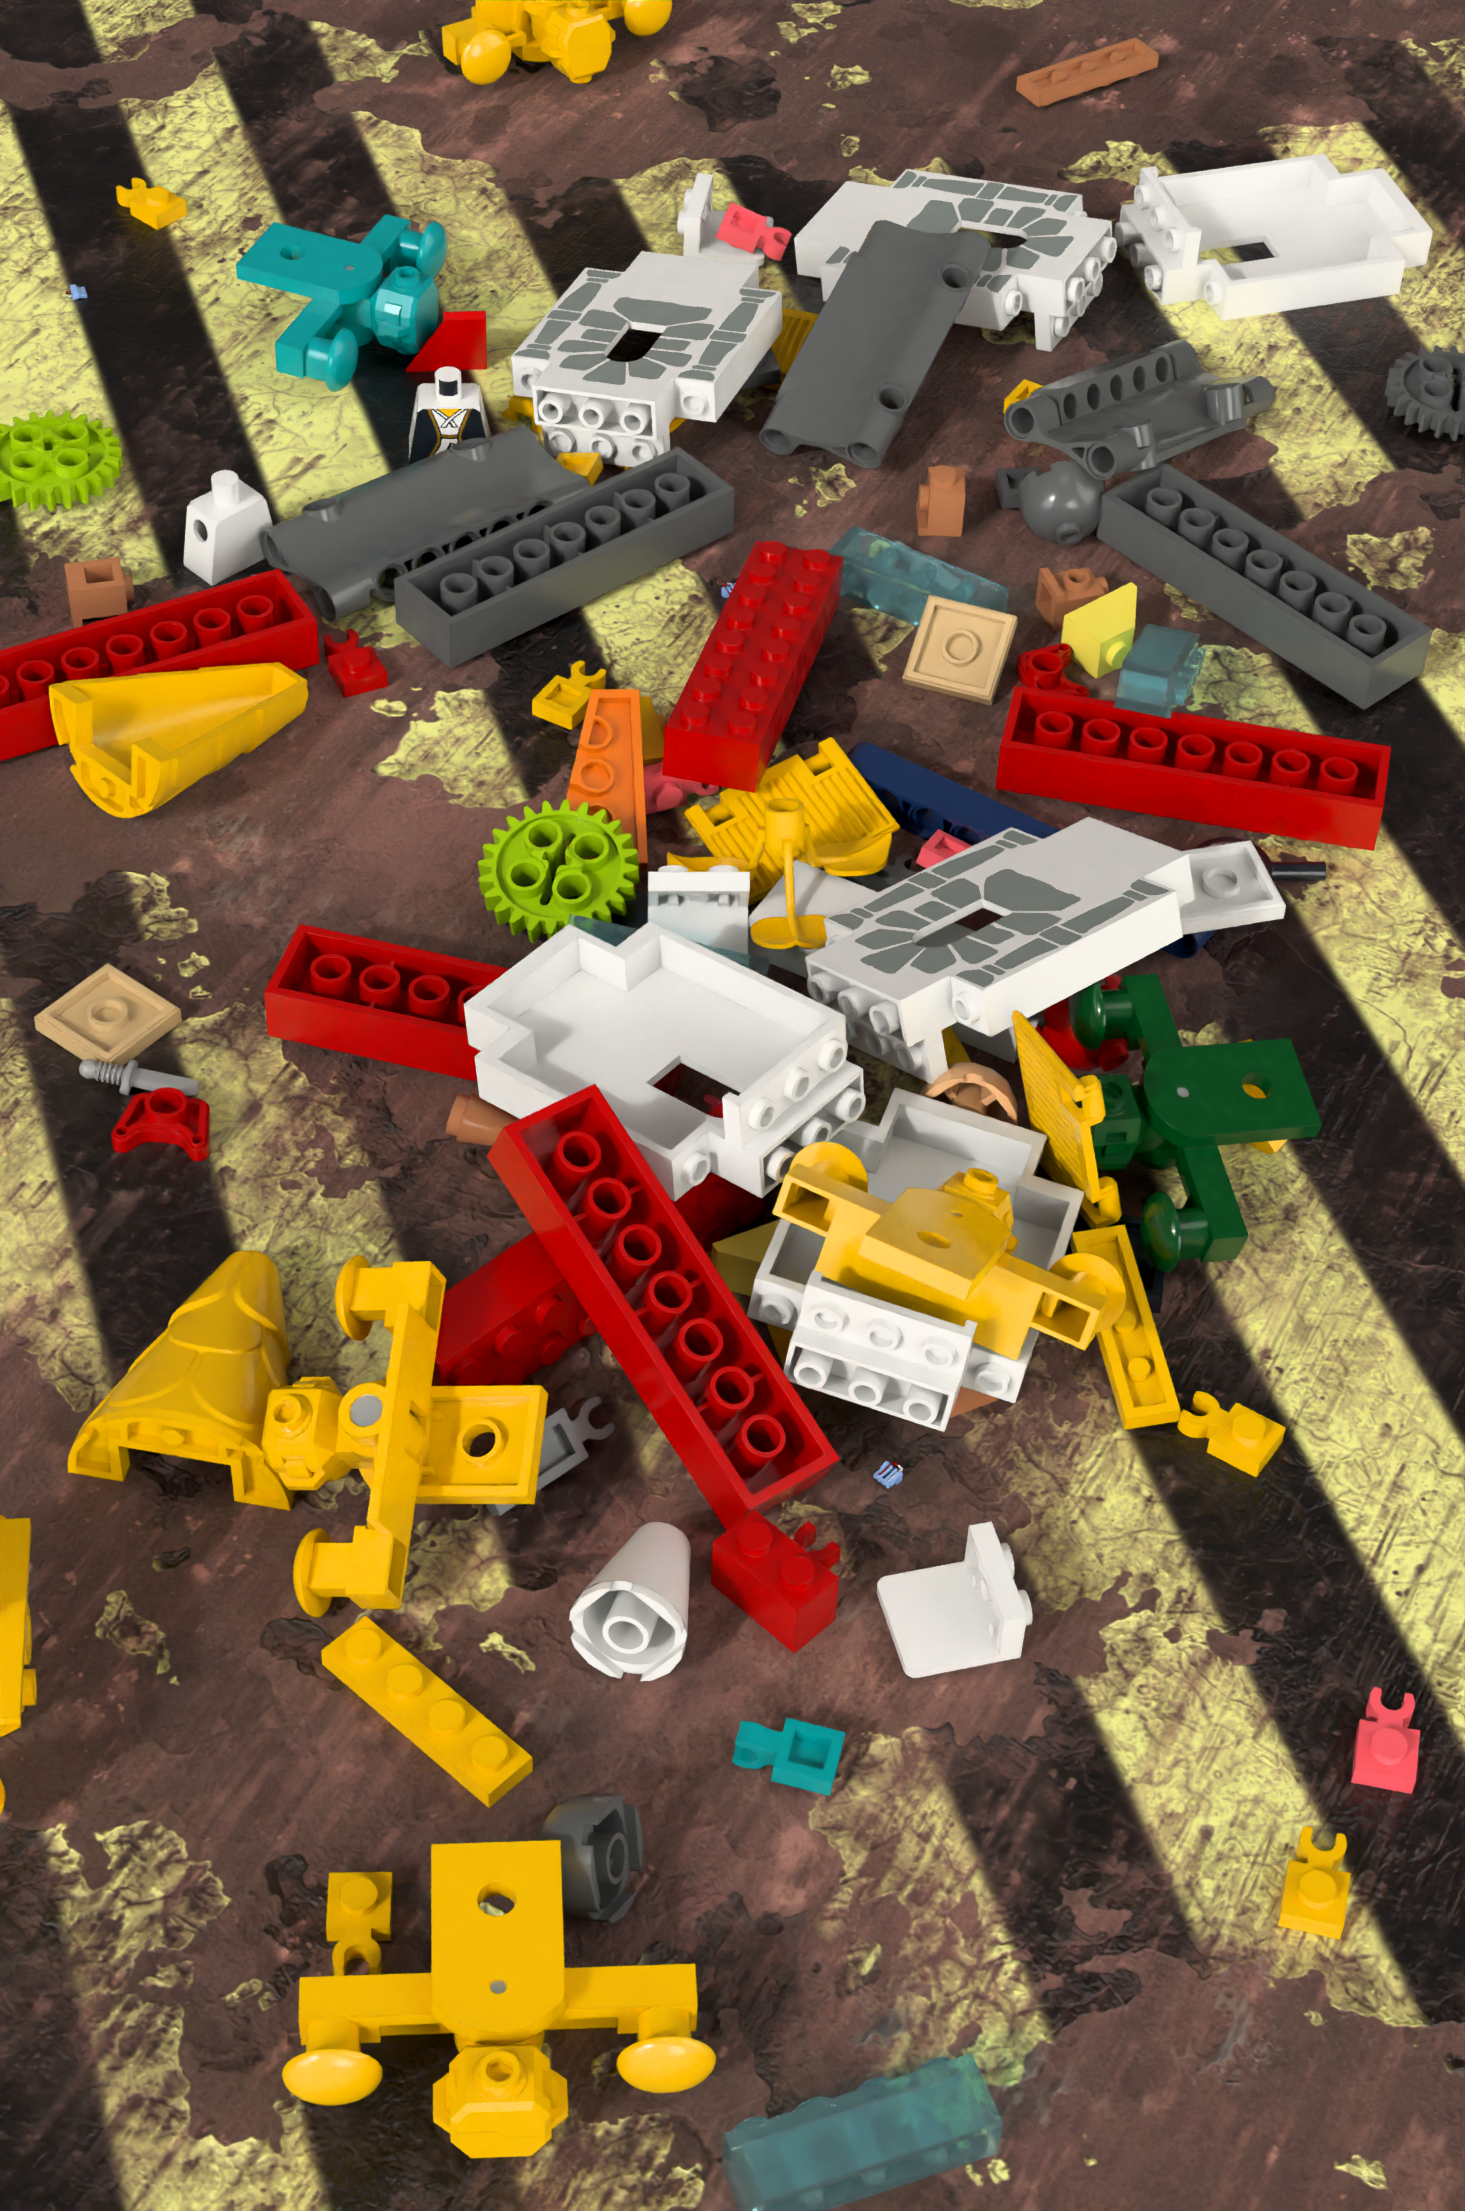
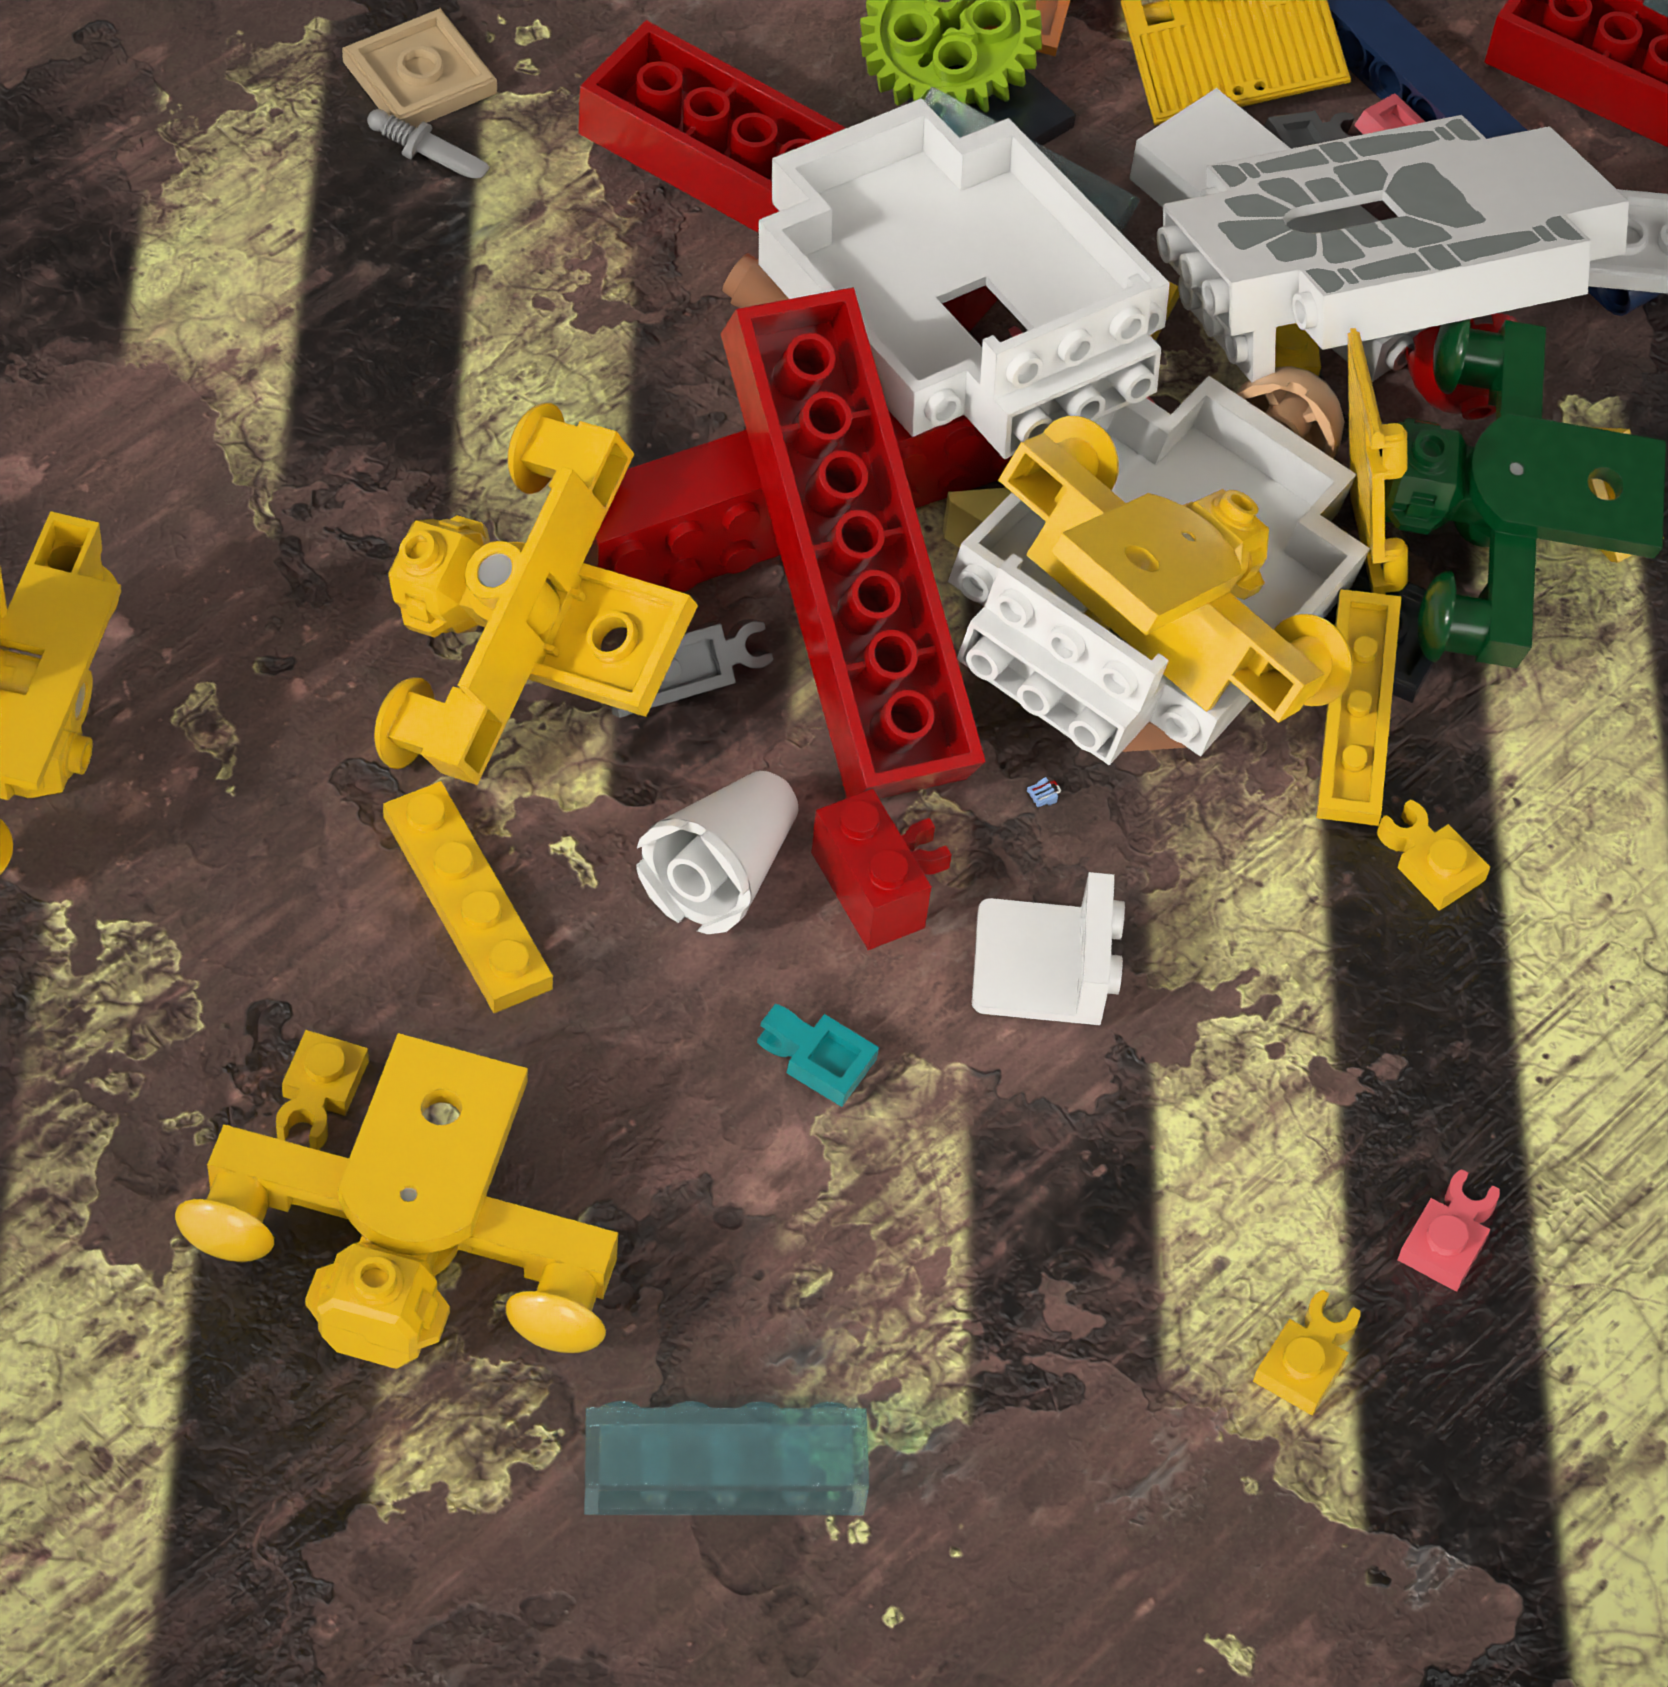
camera: 15 degrees right, 10 degrees up
yellow cone [68,1250,297,1511] -> none
red piece [111,1087,211,1162] -> none
dark grey cylinder [532,1792,643,1923] -> none
white bracket [648,865,750,968] -> none
yellow plant [667,798,892,949] -> none

